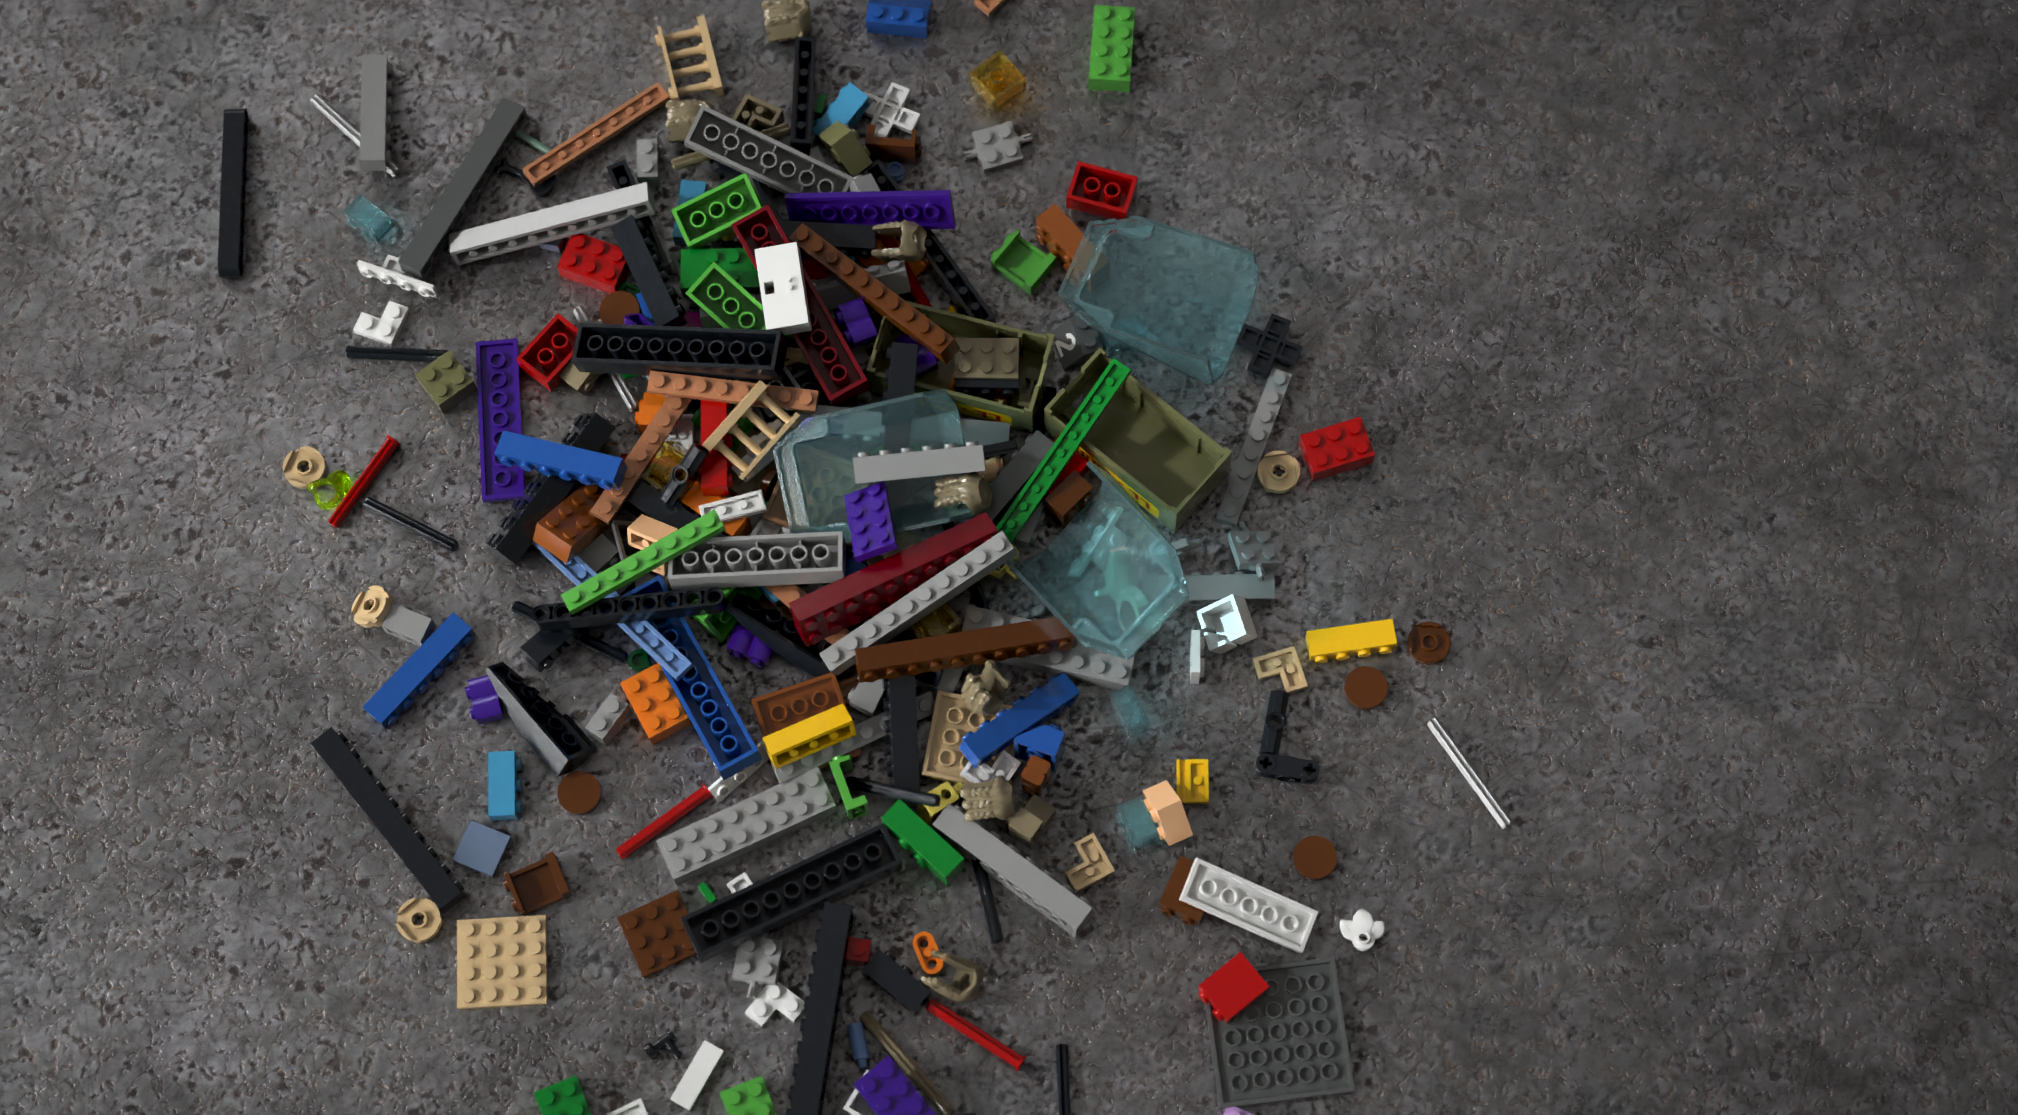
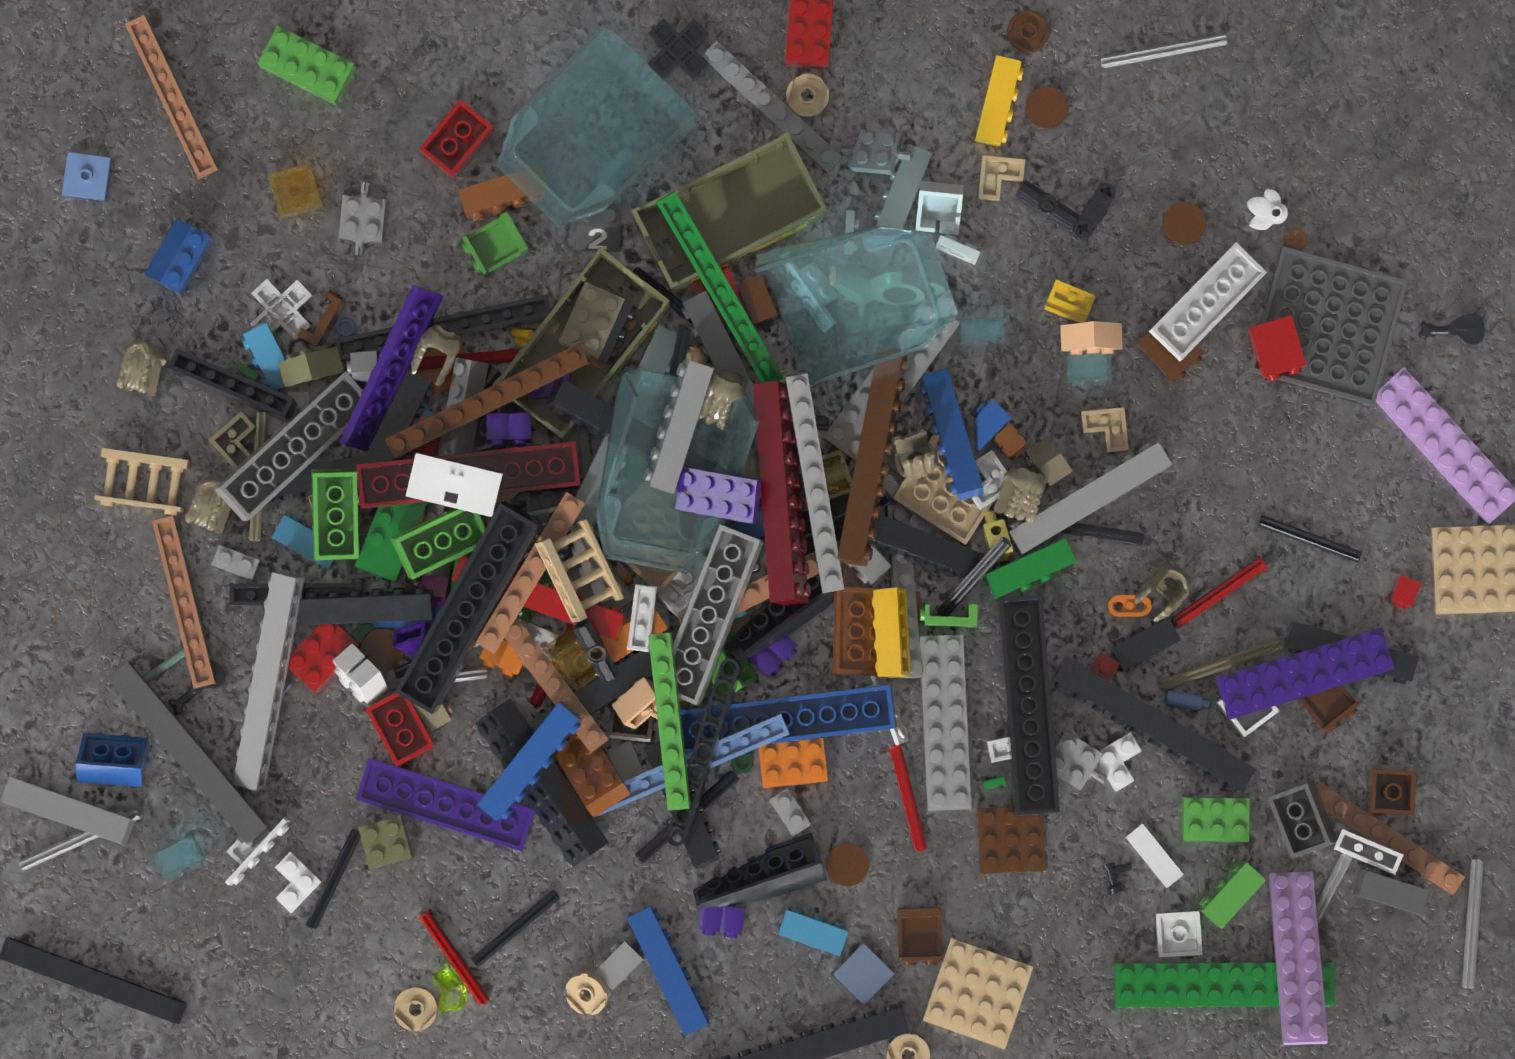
camera: 70 degrees left, 15 degrees up
none -> blue slope [75,733,148,787]
none -> white piece [332,644,389,706]
none -> clear orange tile [1284,230,1307,251]

